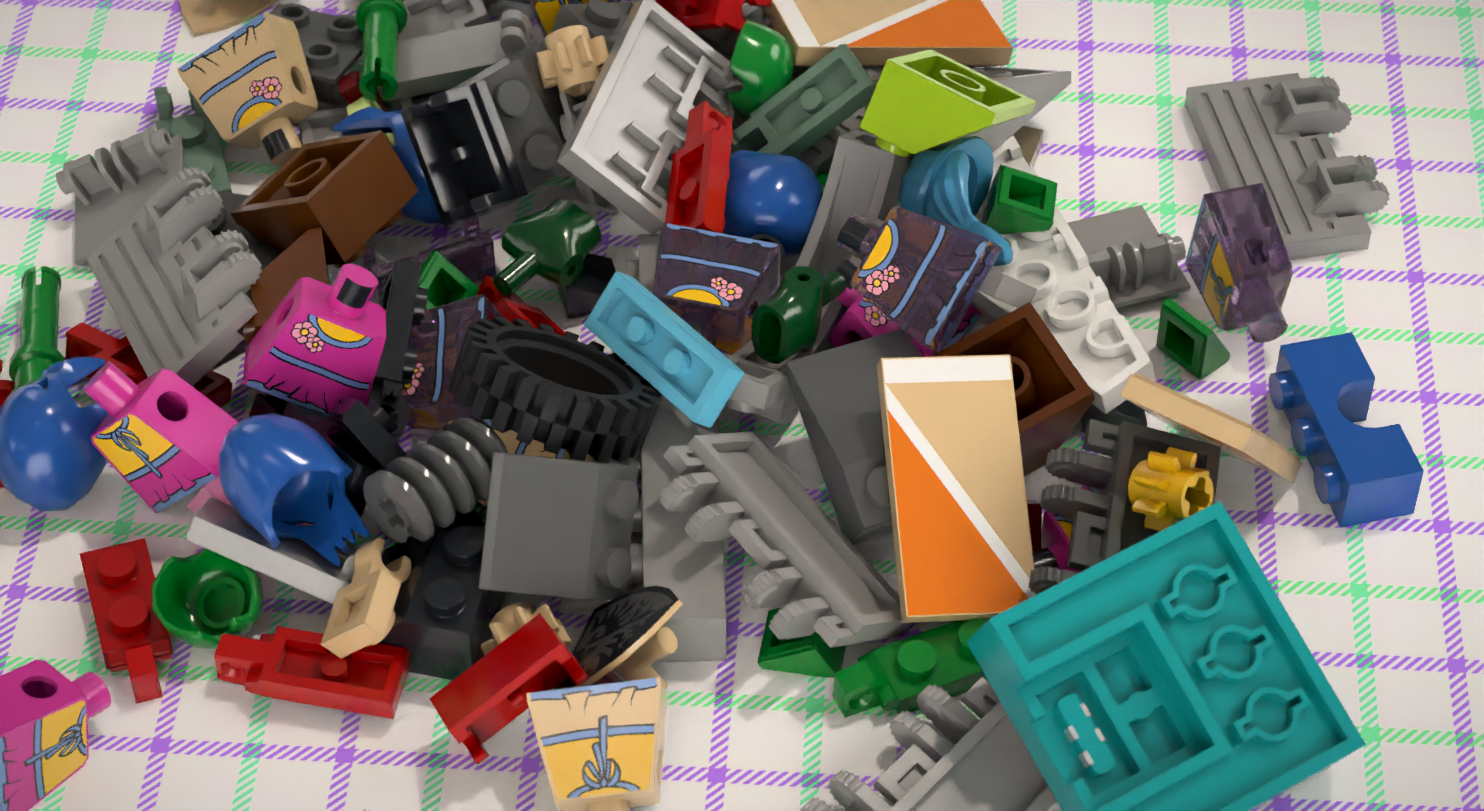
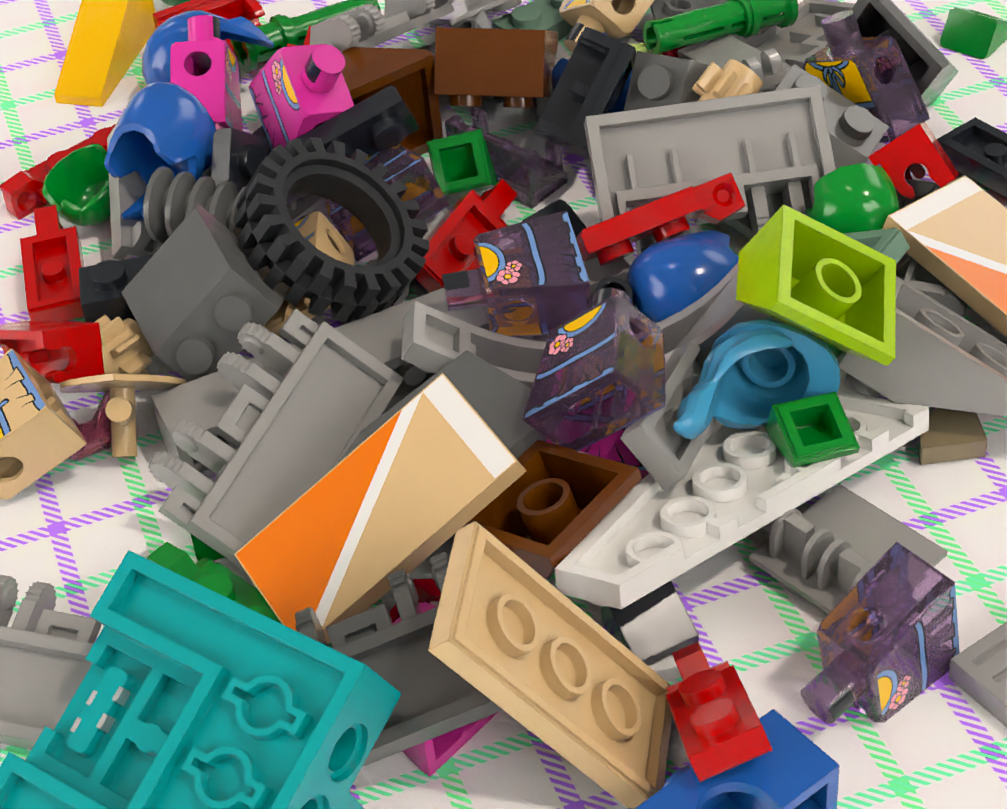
camera: 70 degrees right, 5 degrees down
tan plate [321,537,411,658] -> none
dark green piece [493,199,602,297] -> none
medium azure plate [584,271,745,428] -> none
dark green piece [751,266,846,364] -> none
yellow gear [1128,447,1214,532] -> none
green slope [1156,298,1230,380] -> none
none -> red hinge [665,641,773,782]

